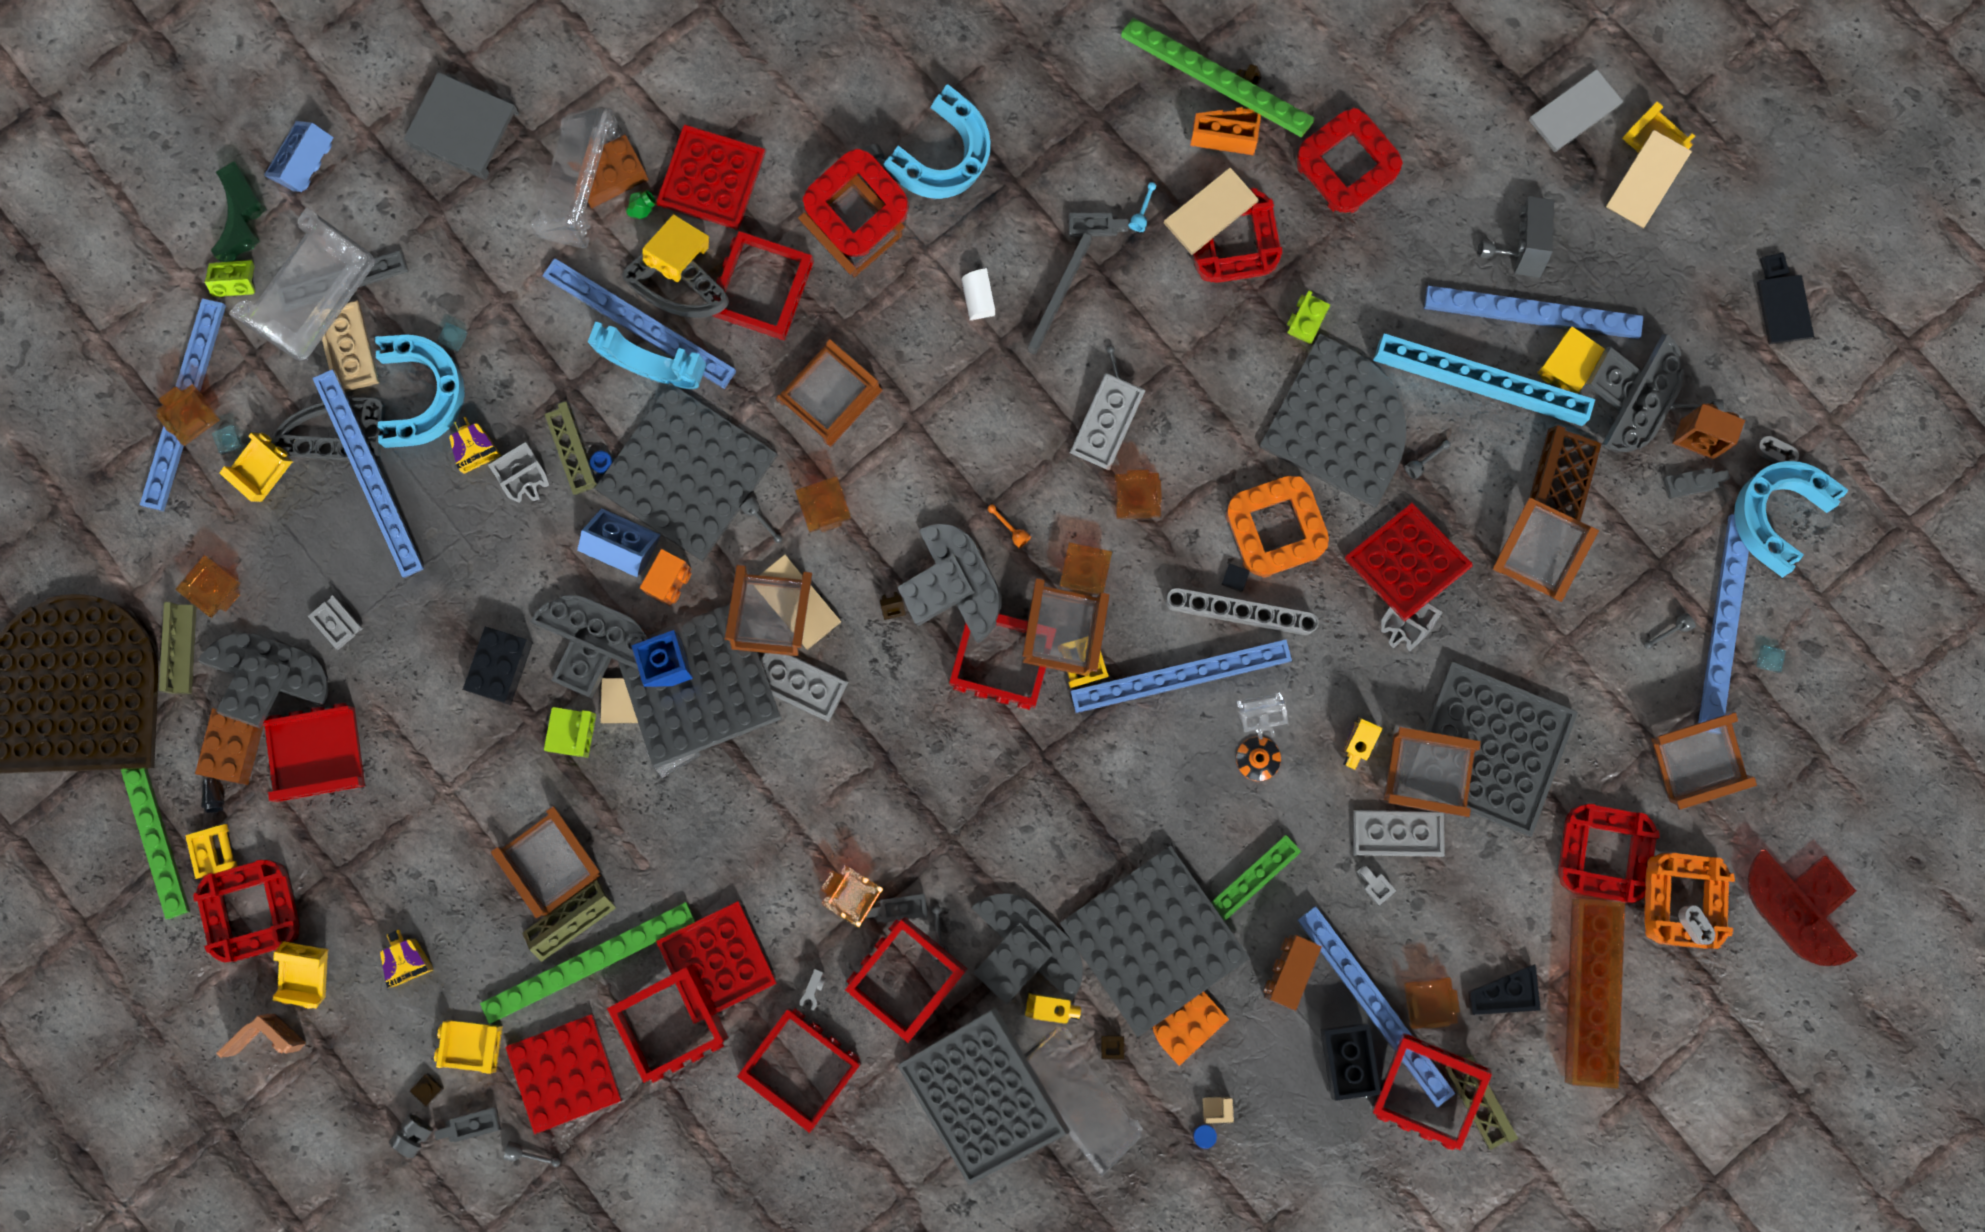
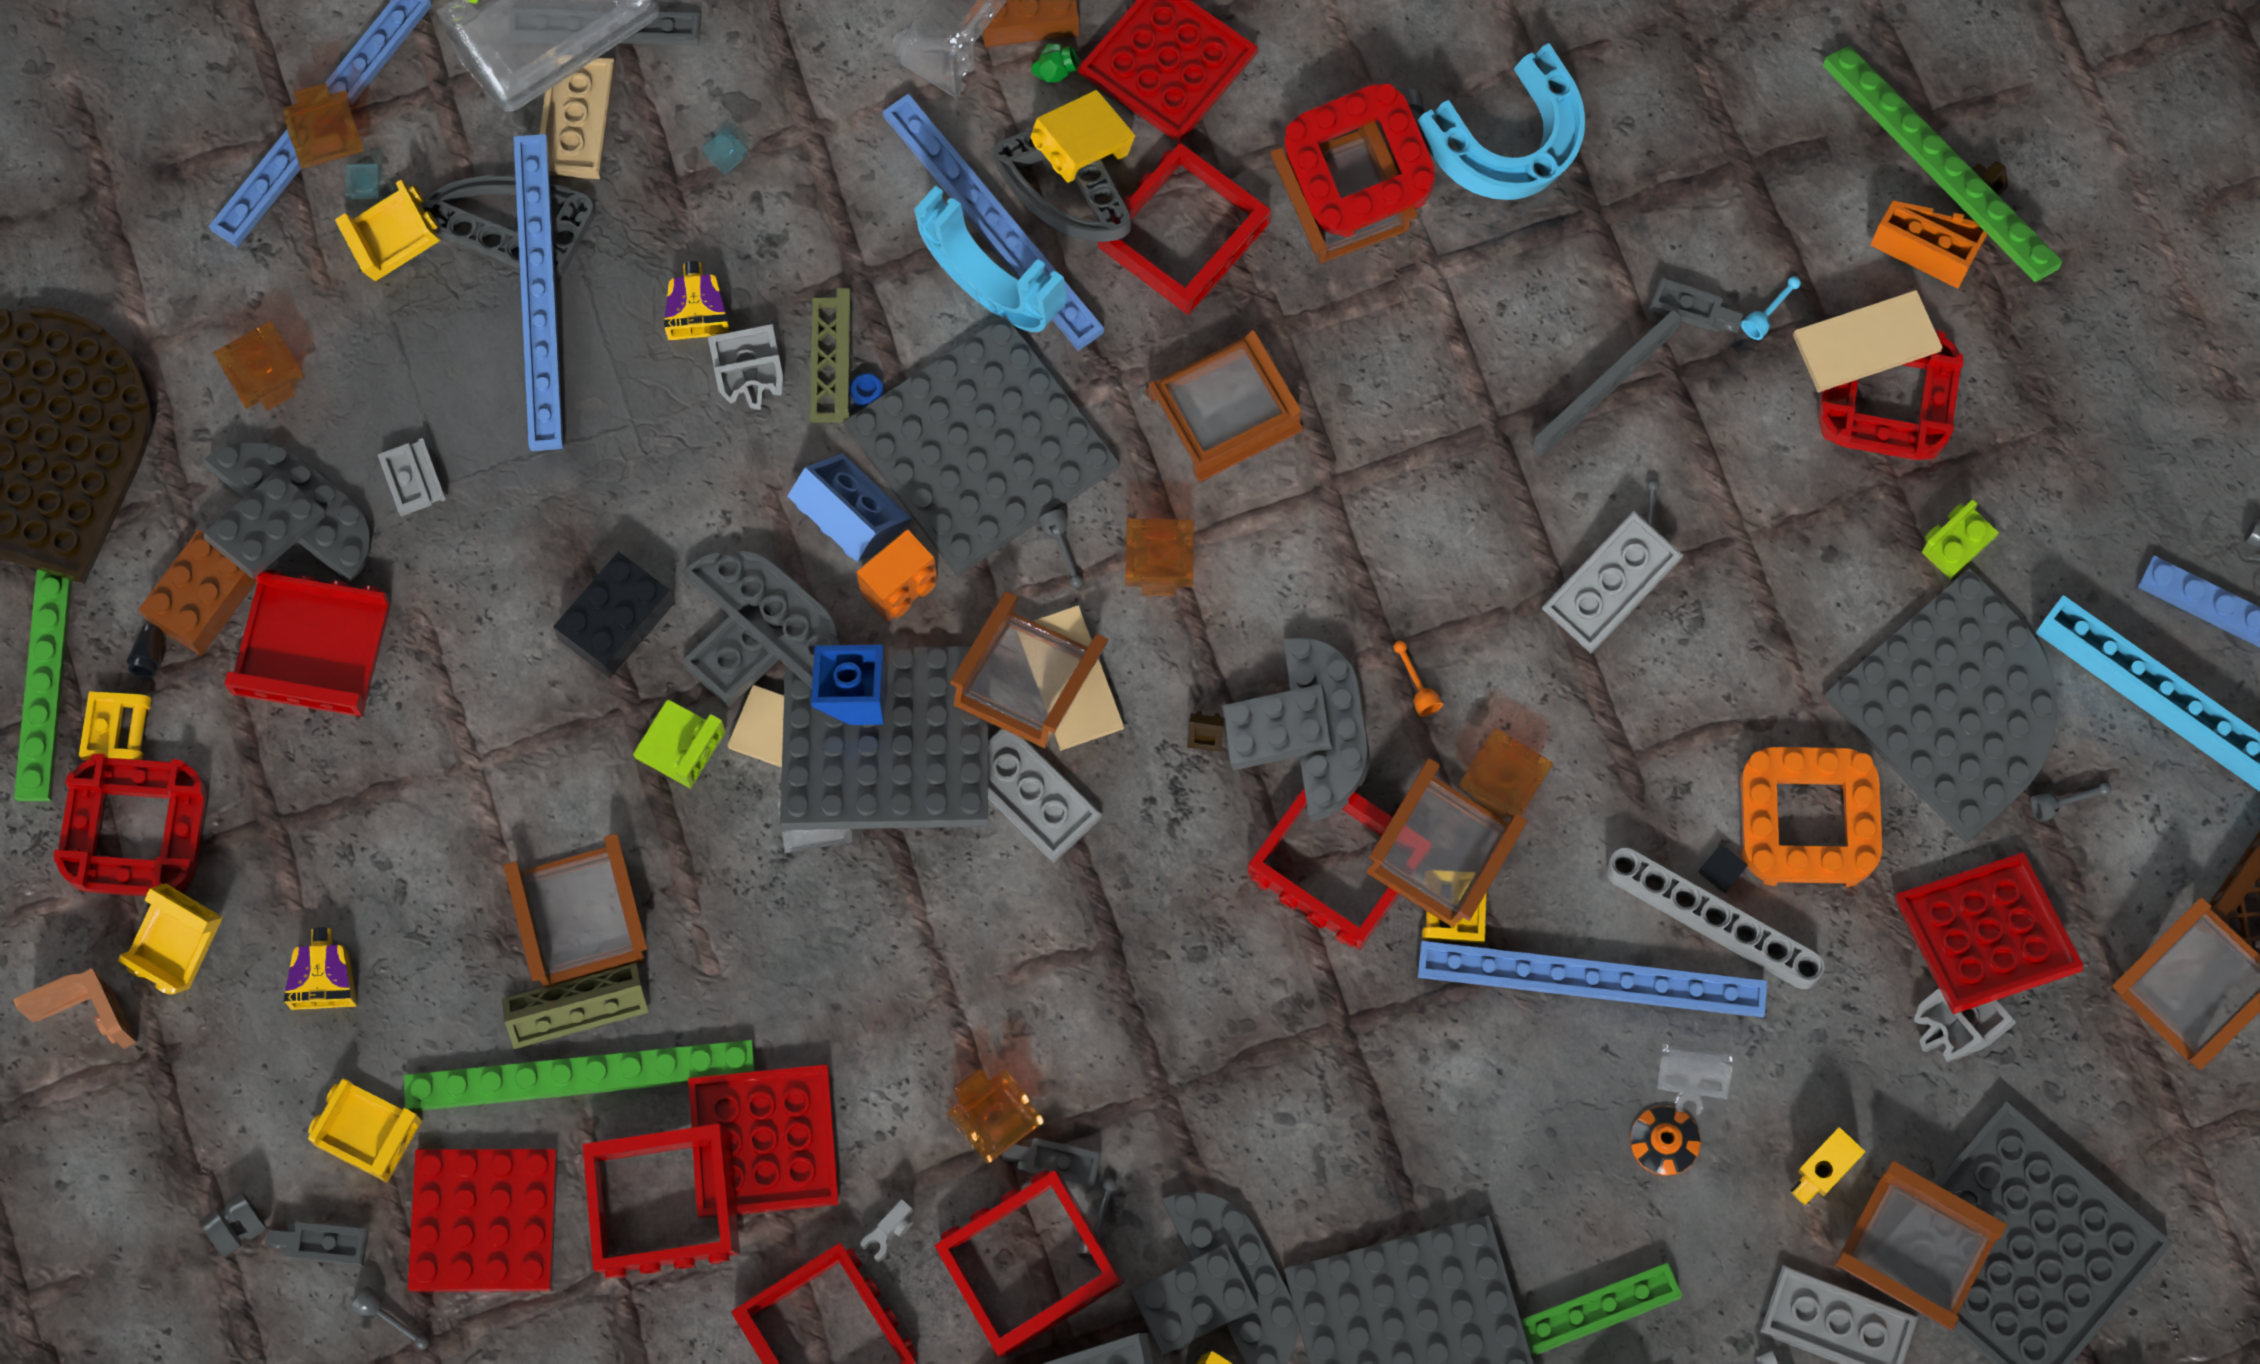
camera: 20 degrees right, 10 degrees down
olive fence [159,602,197,694] -> none
medium azure piece [375,335,465,448] -> none
dark brown plate [410,1073,444,1107] -> none
white brick [961,268,995,320] -> none
clear orange panel [1115,469,1162,519] -> none
red plate [1297,108,1403,214] -> none

